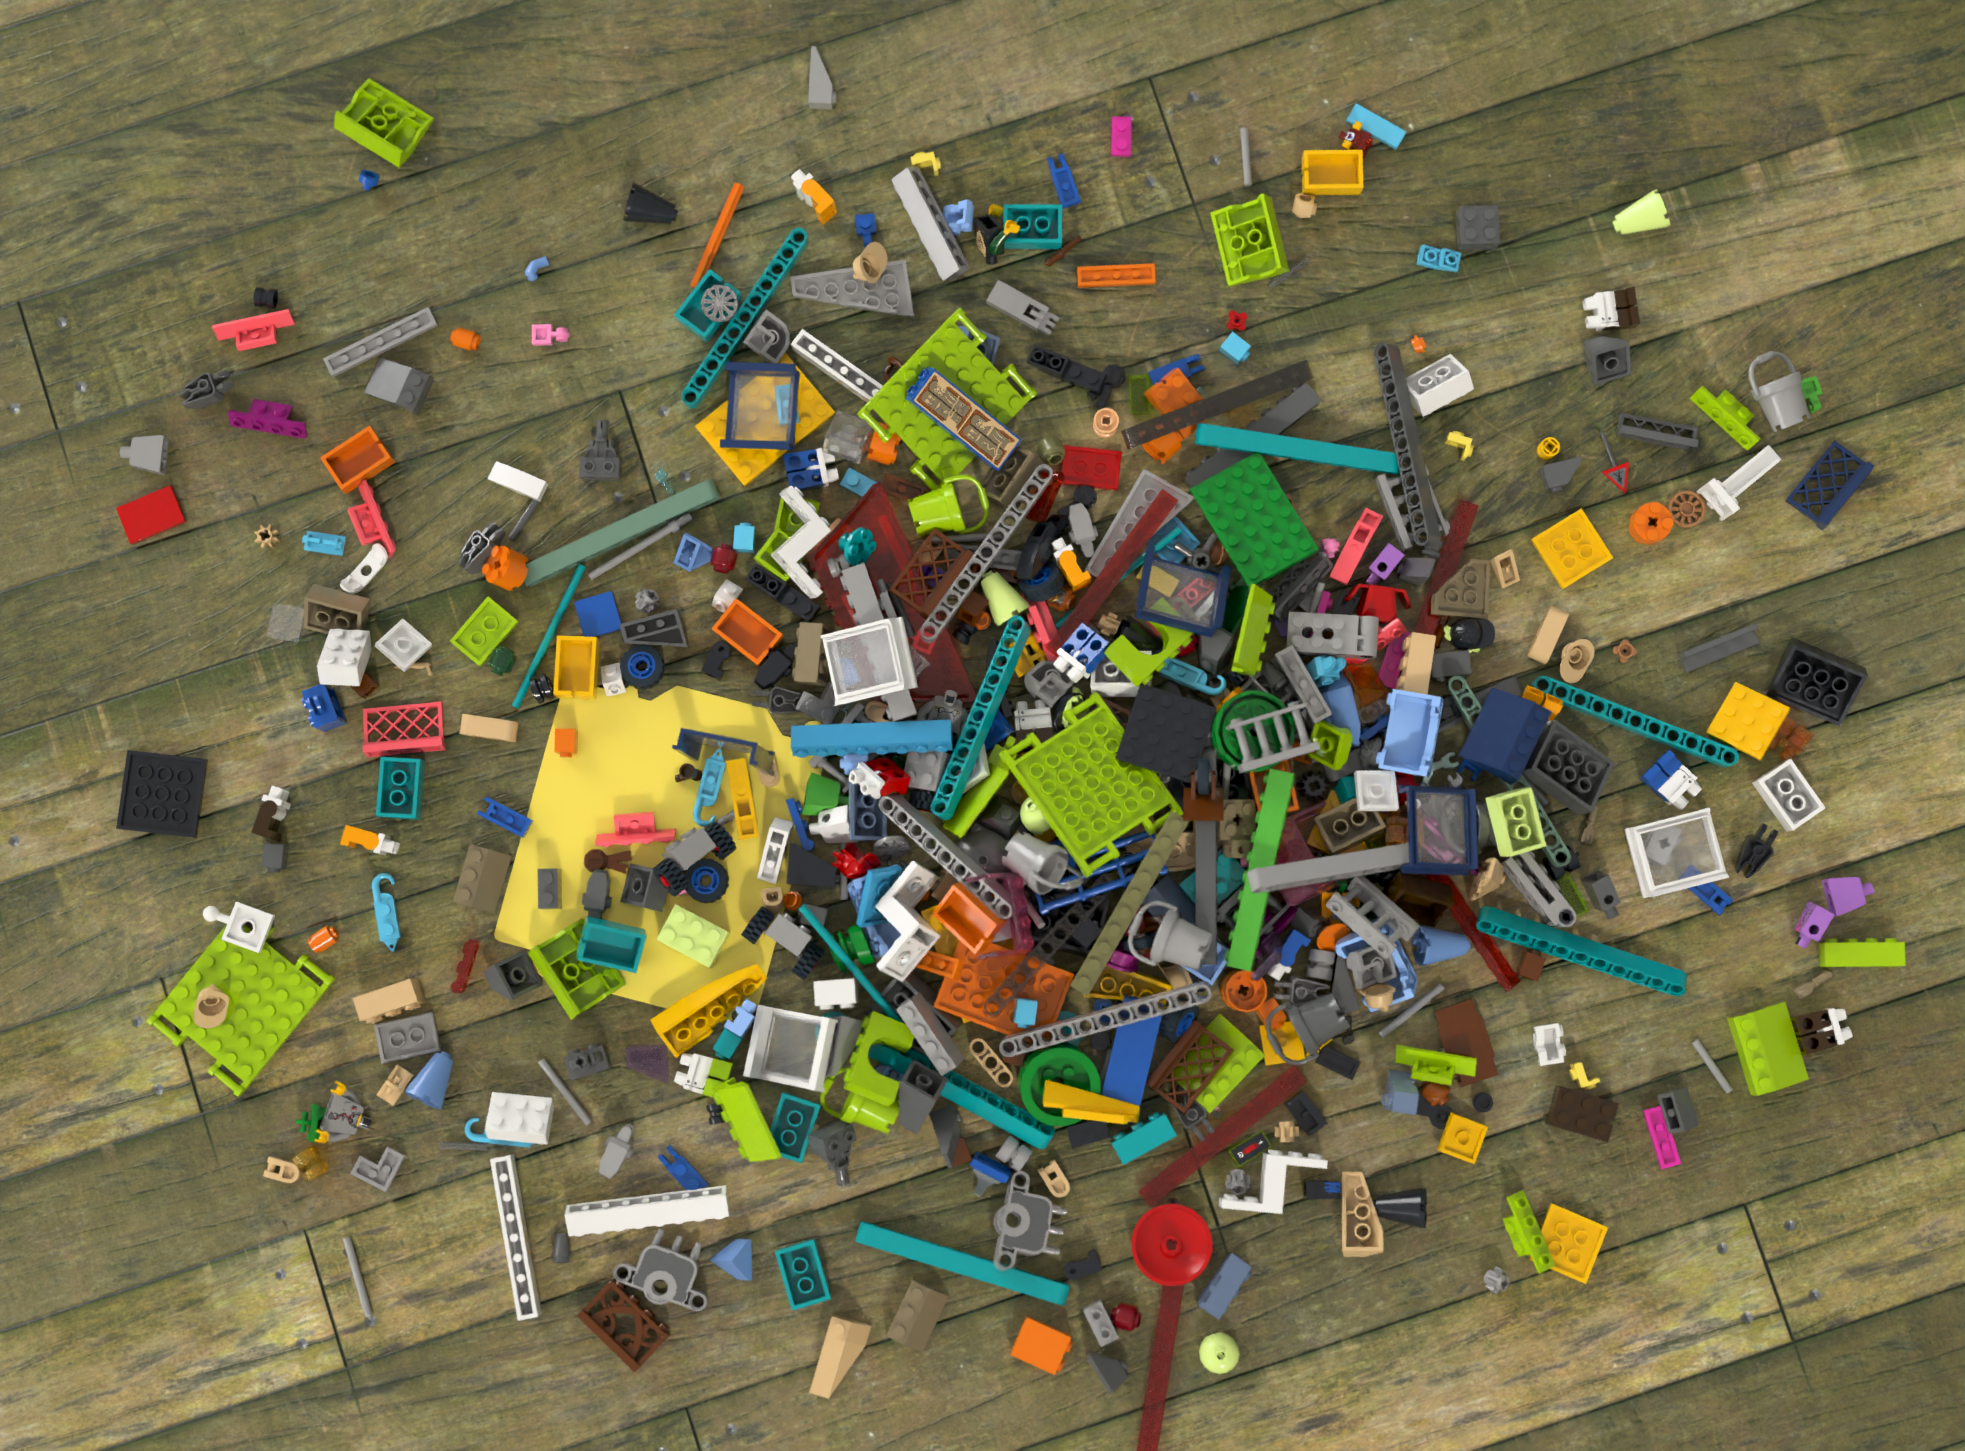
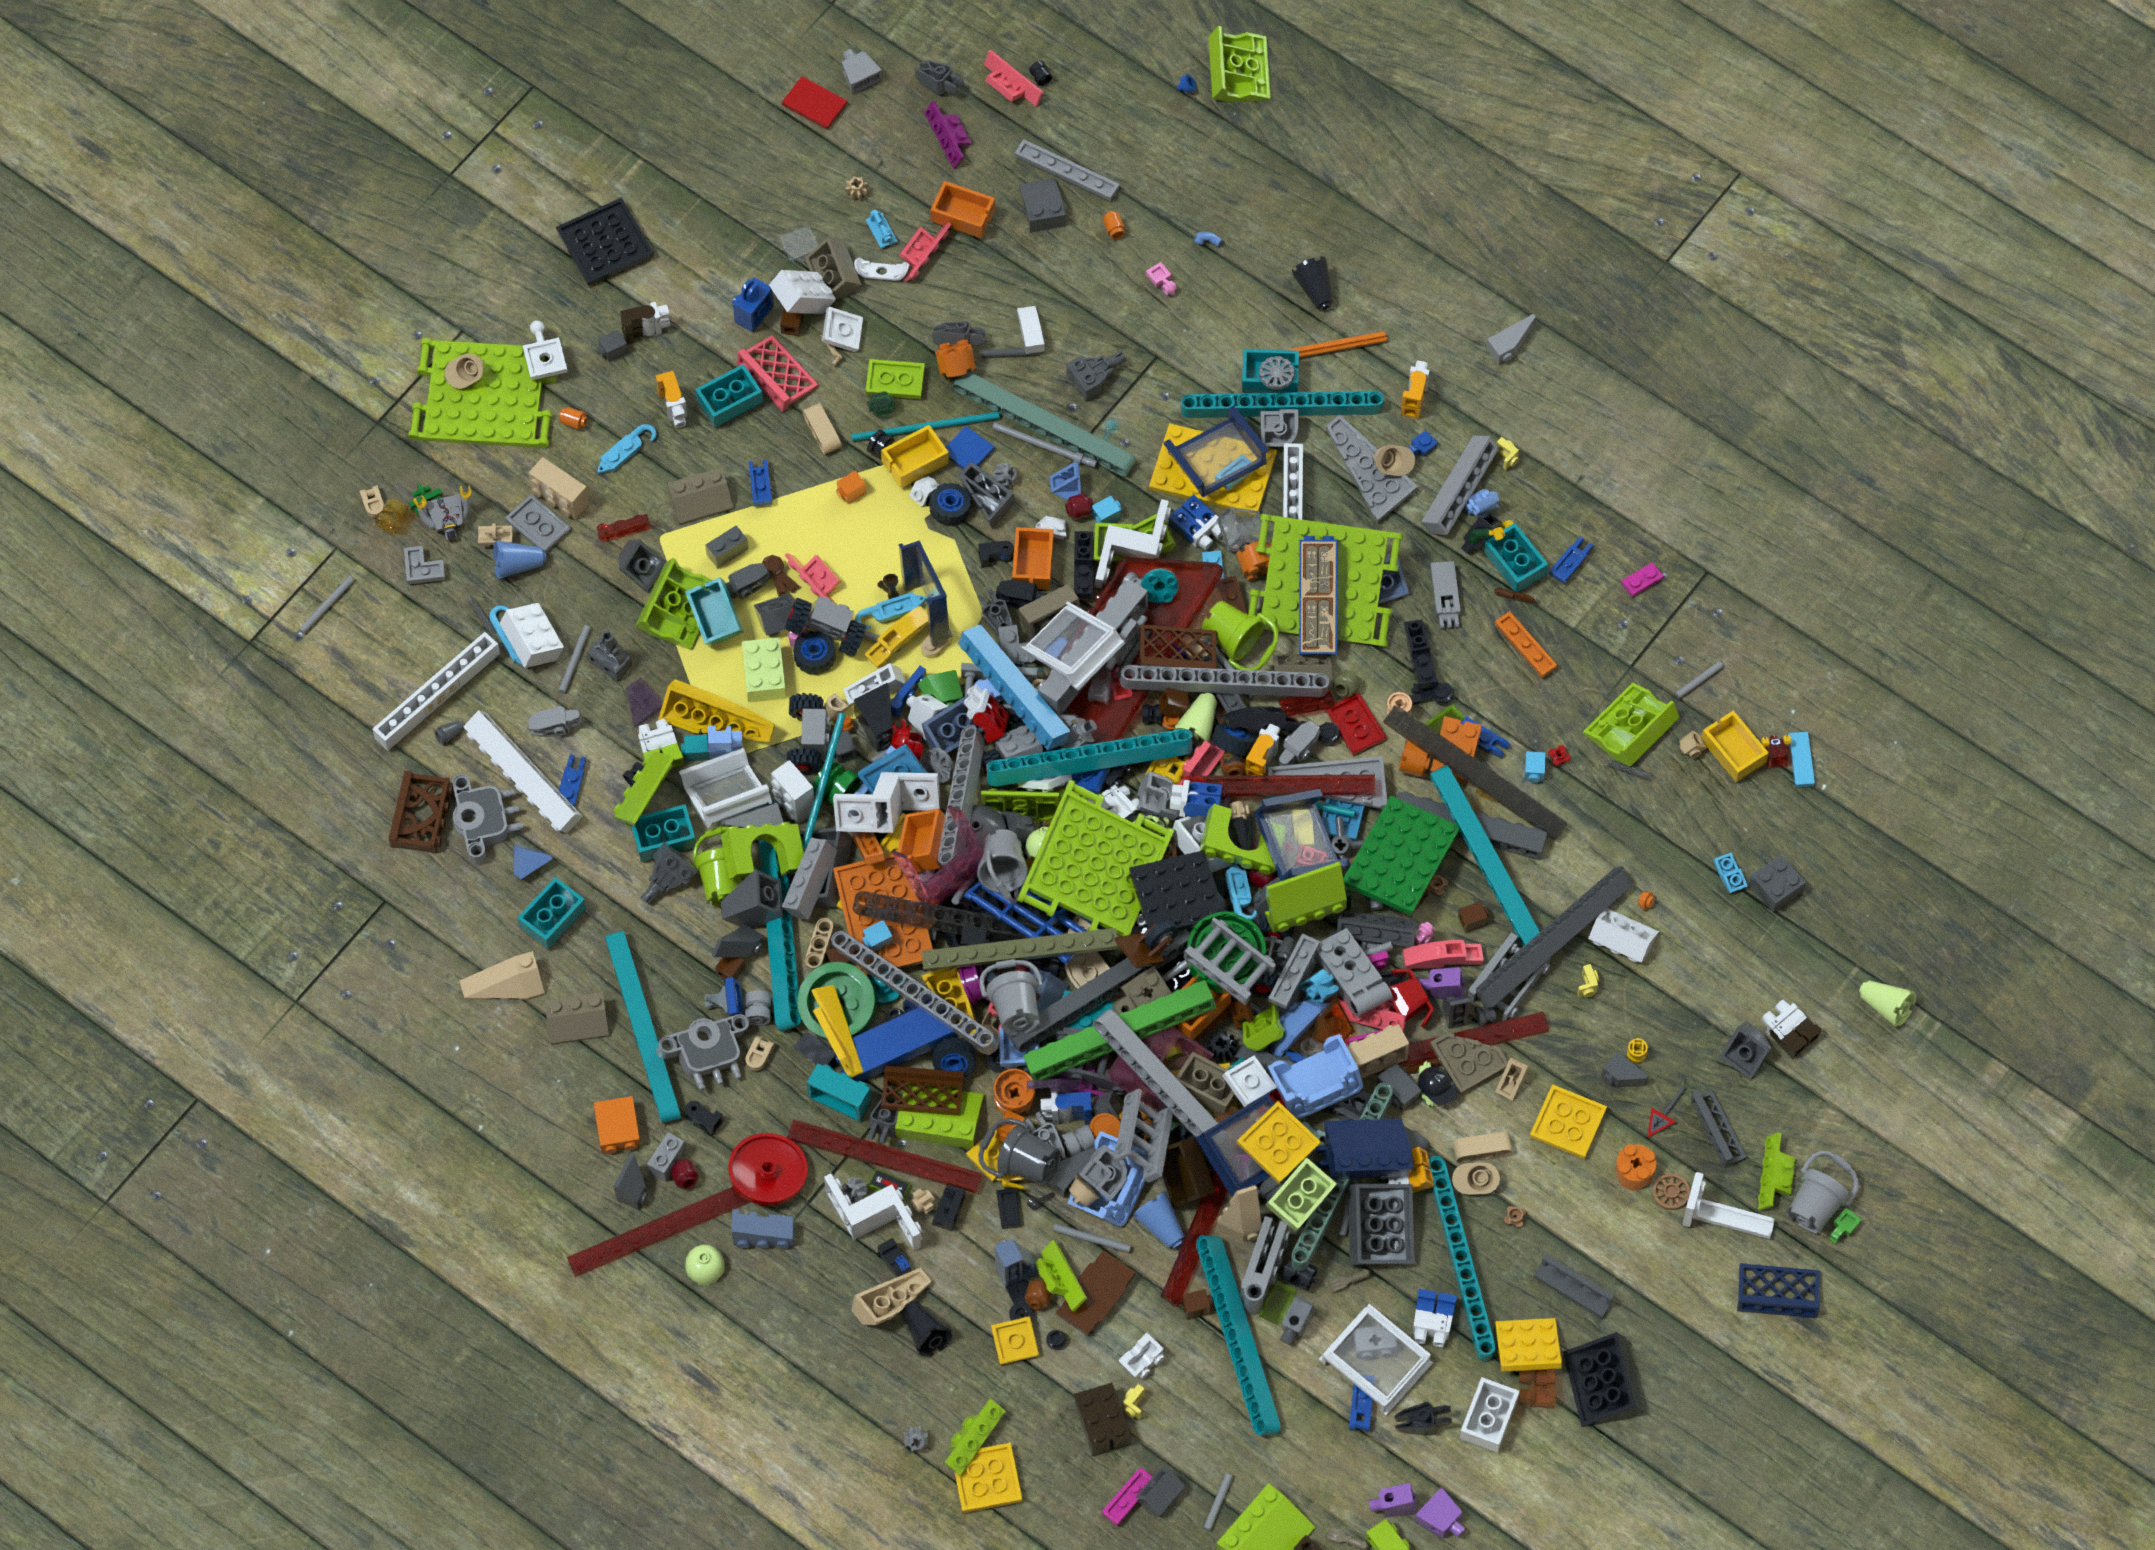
camera: 55 degrees right, 20 degrees down
none -> yellow plate [1236,1101,1321,1184]
none -> reddish brown brick [1458,901,1489,933]

